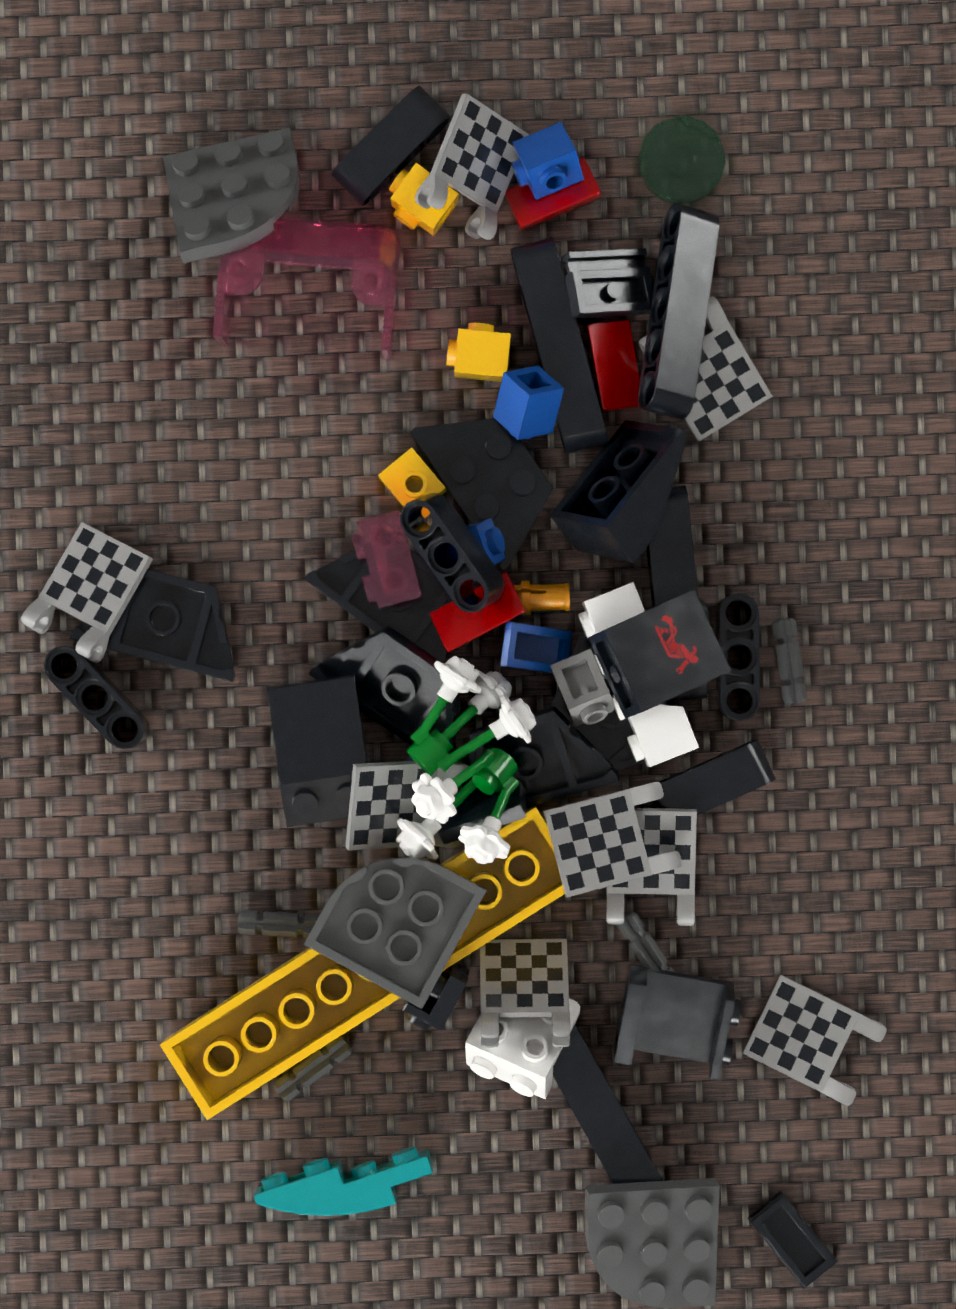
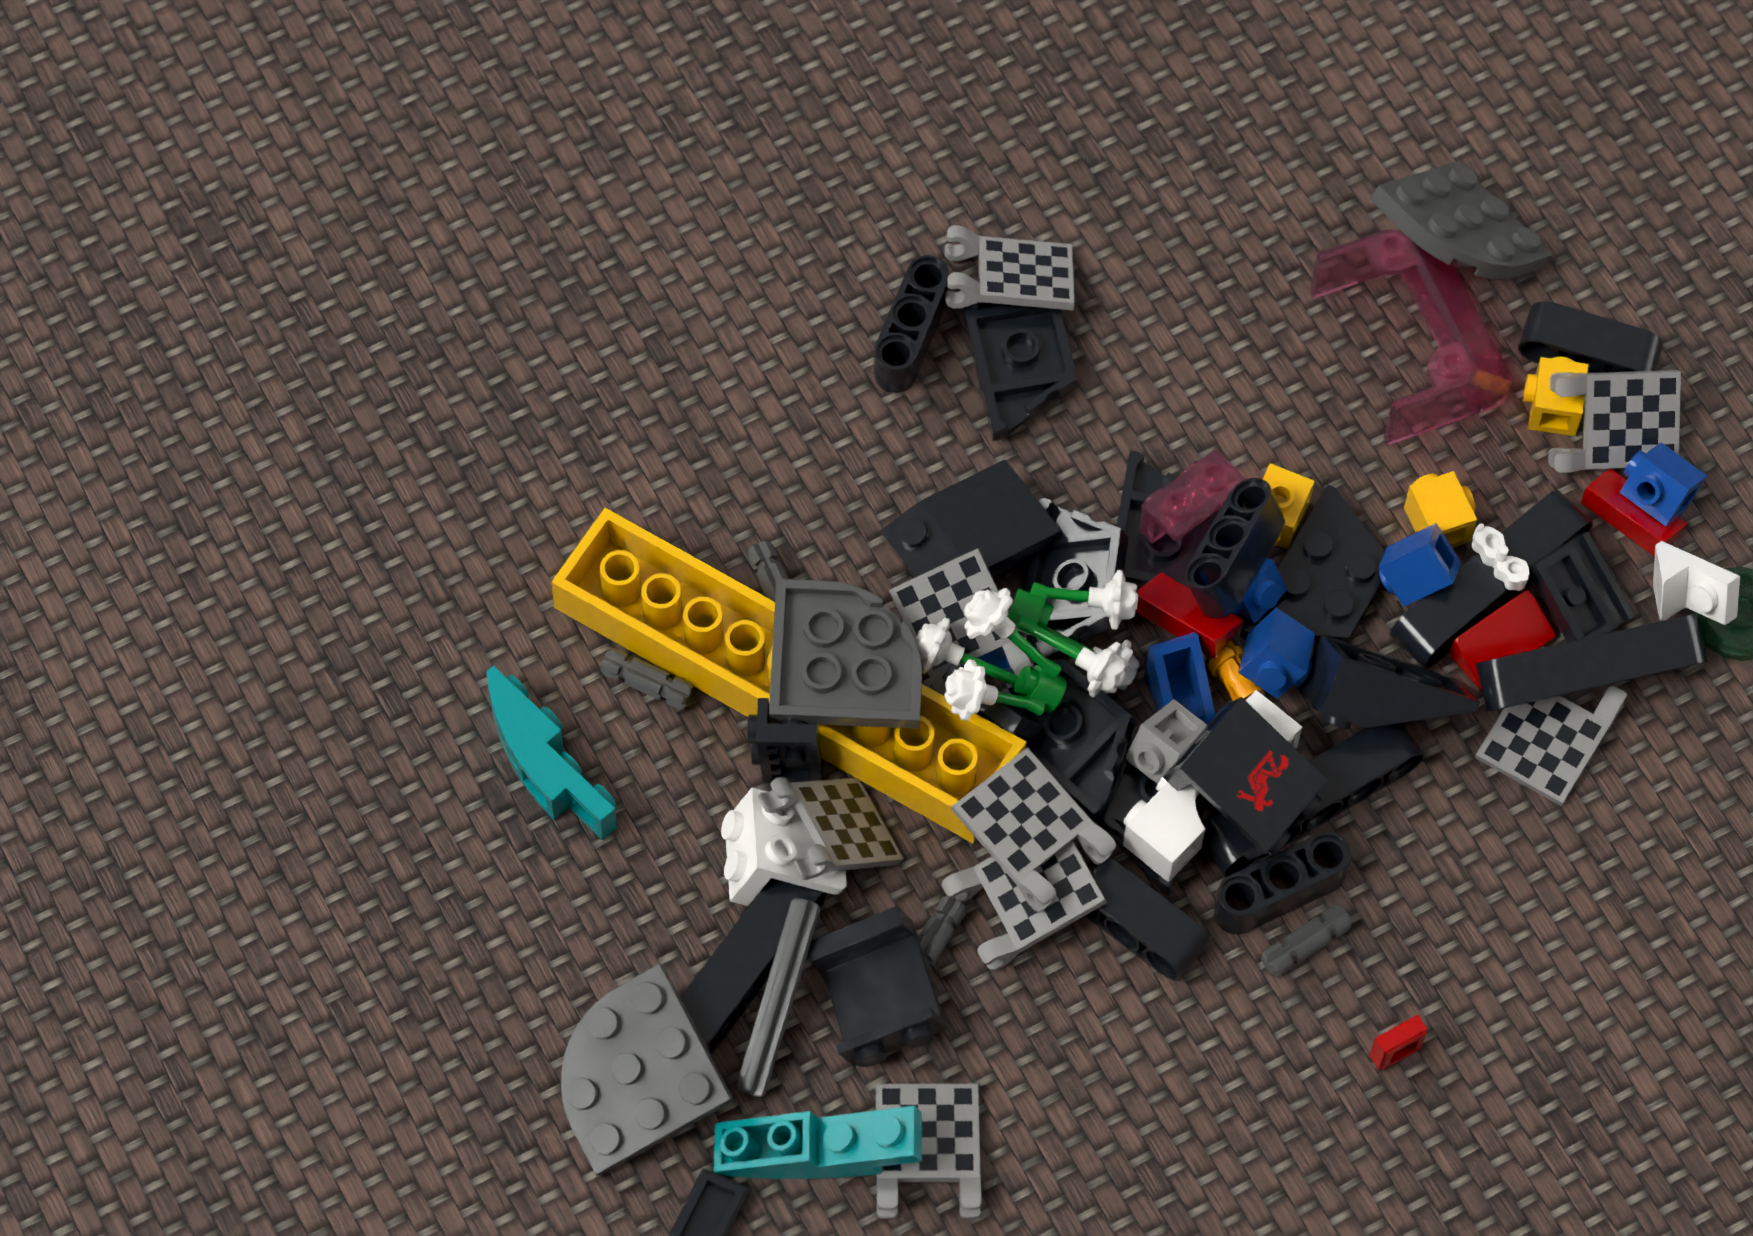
camera: 60 degrees right, 25 degrees down
none -> teal slope [714,1106,922,1179]
none -> dark grey axle [736,898,820,1097]
none -> blue brick [1238,607,1315,699]
none -> red tile [1369,1015,1428,1071]
none -> white piece [1472,524,1529,591]
none -> white slope [1653,541,1740,625]

